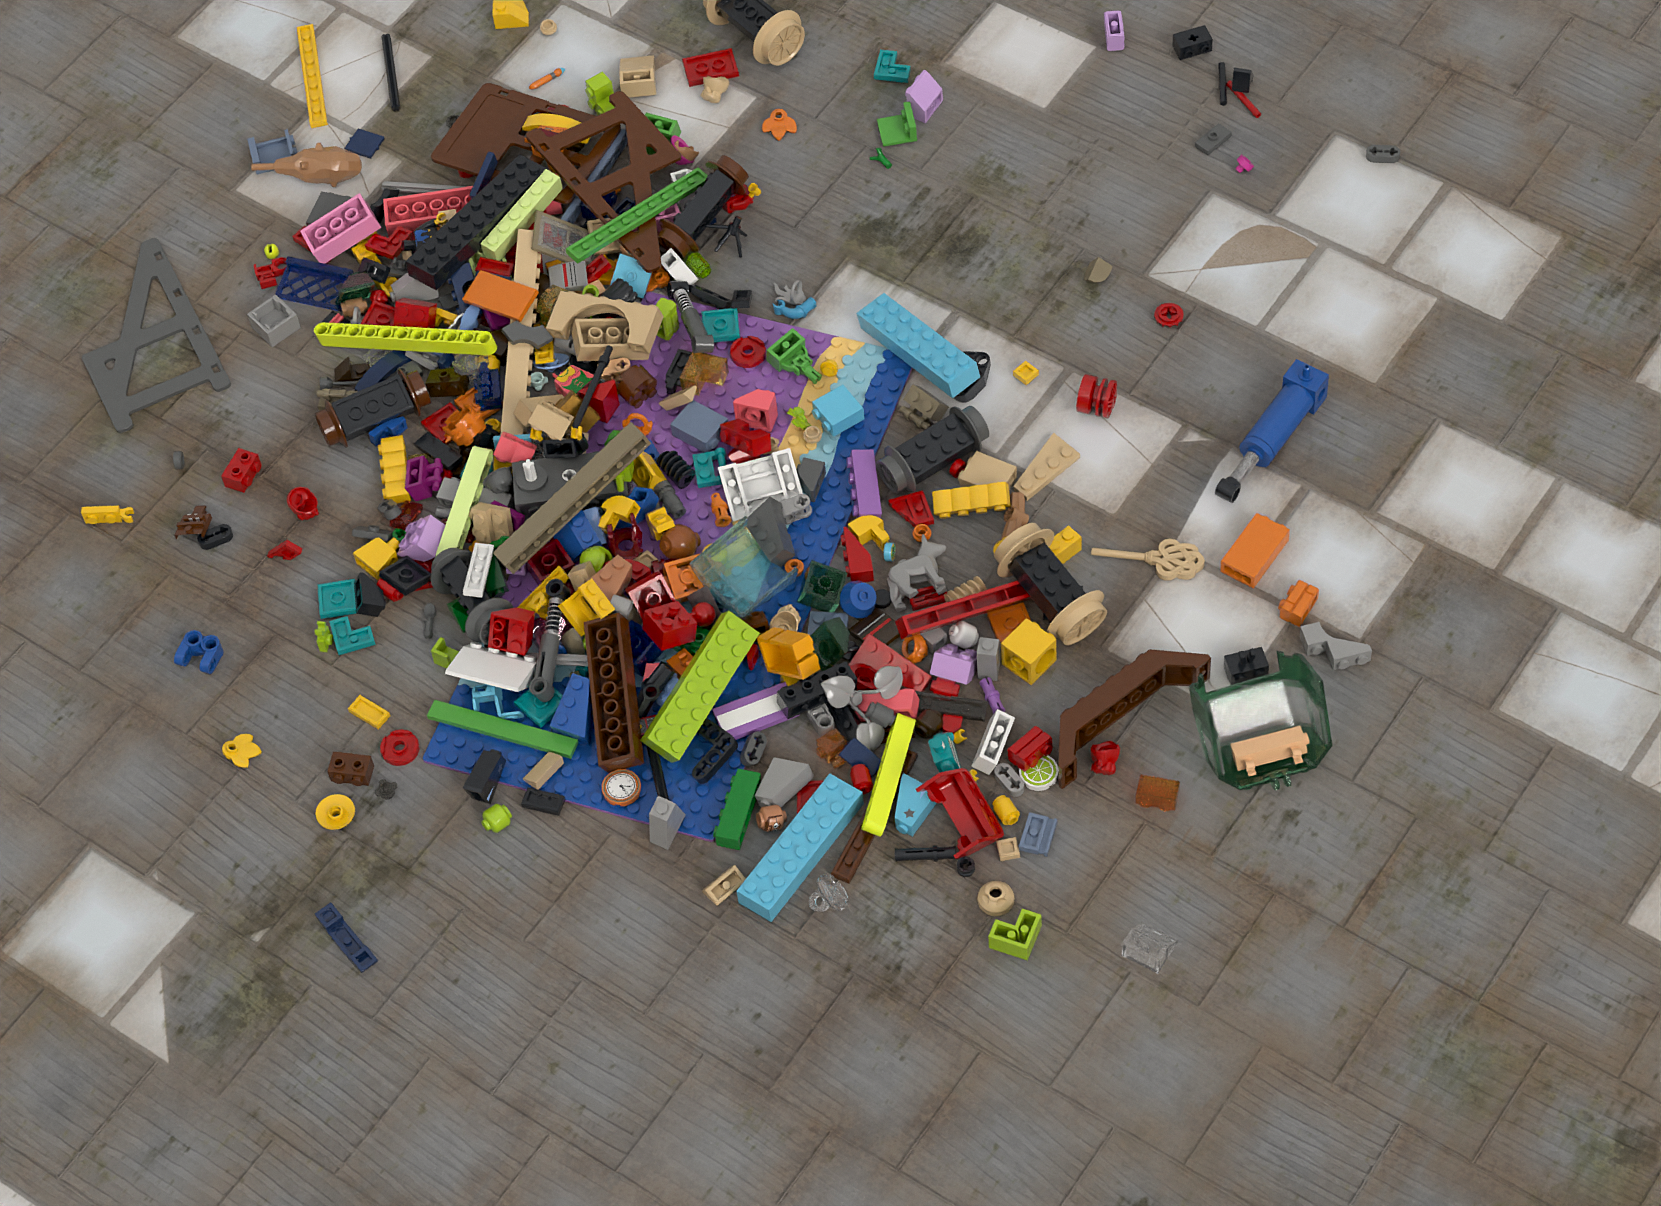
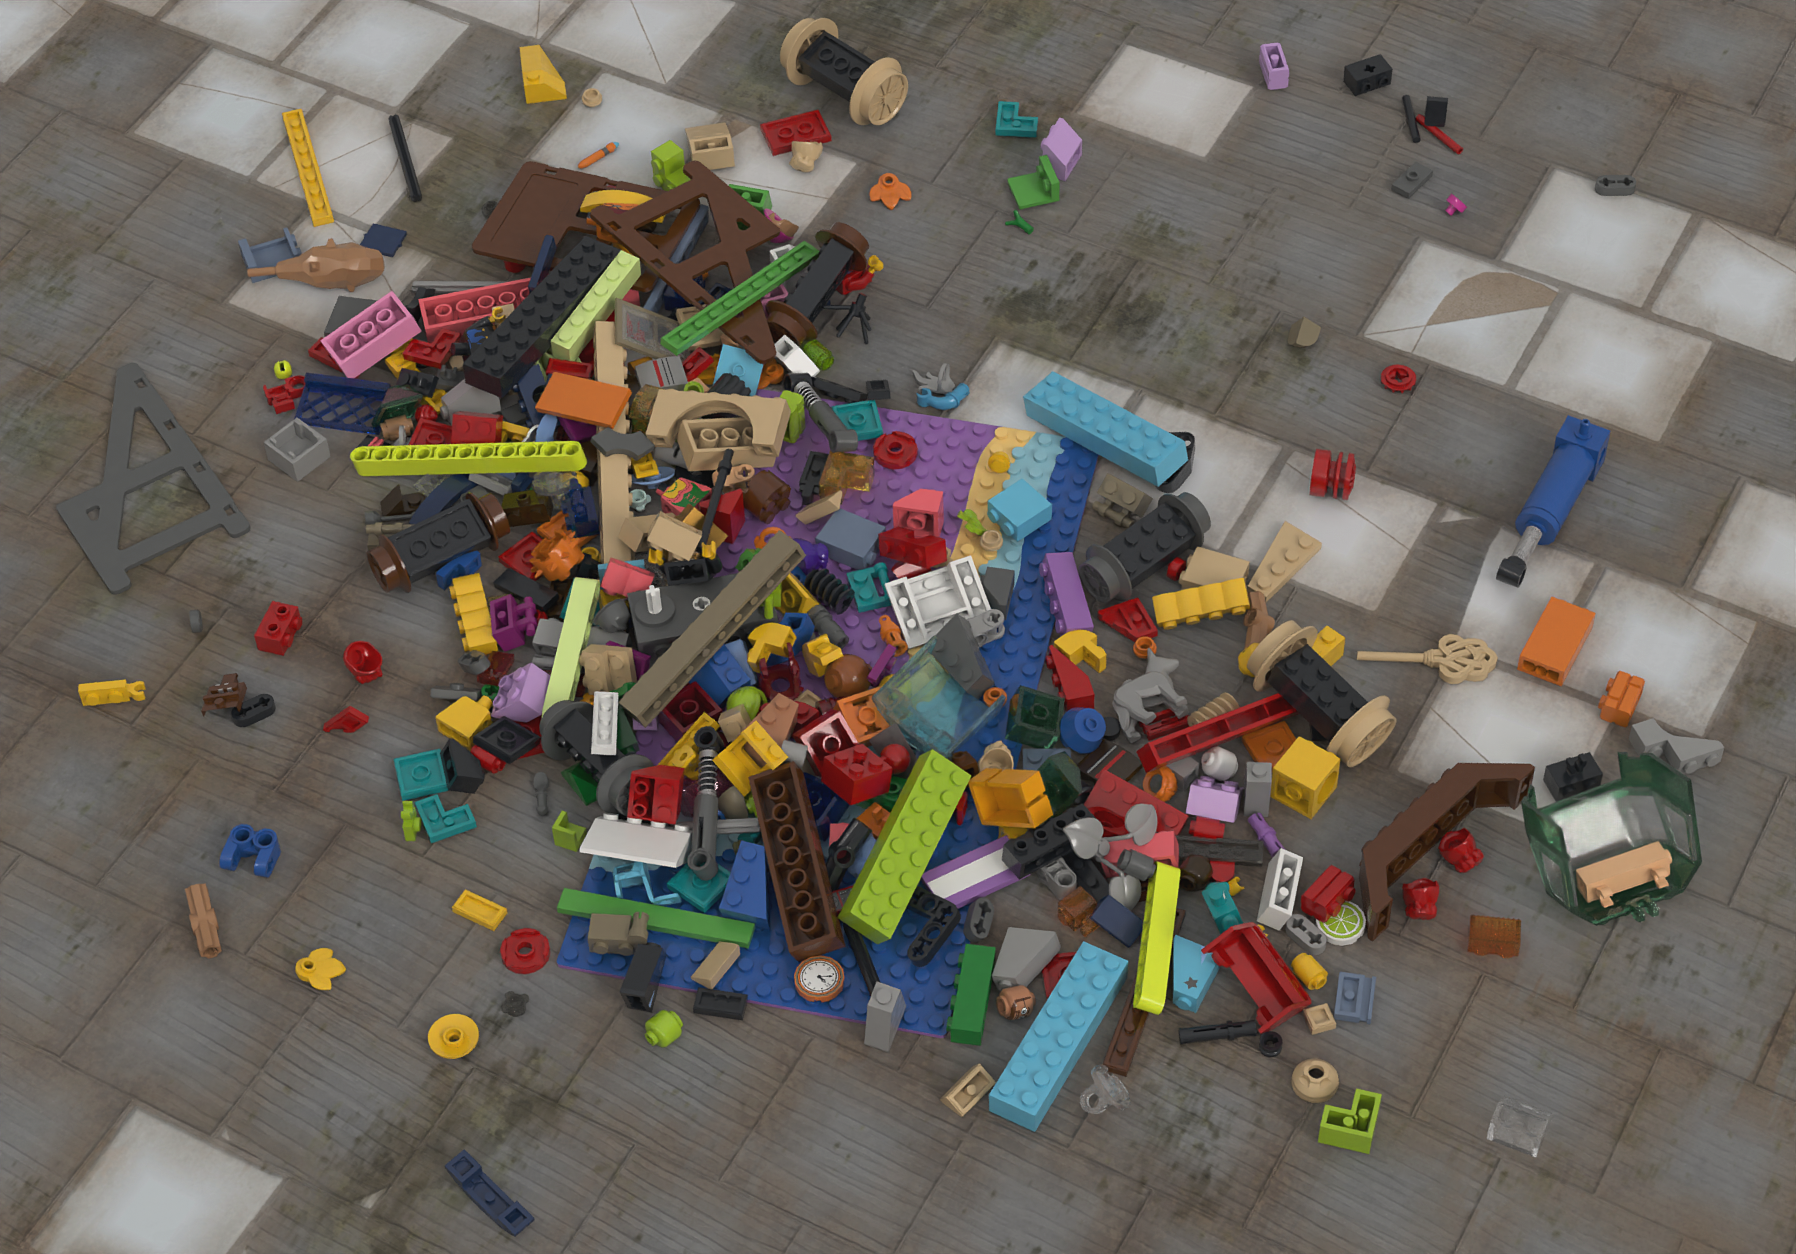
camera: 10 degrees left, 5 degrees down
reddish brown brick [327,751,374,786] -> none
bright green brick [766,328,822,384] -> none
red brick [850,764,873,794] -> none
medium azure tile [884,542,896,562] -> none
yellow plate [1013,361,1039,385] -> none
none -> medium nougat piece [185,883,222,959]
none -> dark tan hinge [588,912,649,956]
none -> dark purple hair [793,538,829,575]
none -> magenta wing [867,644,897,688]
none -> red hair [1438,828,1484,873]

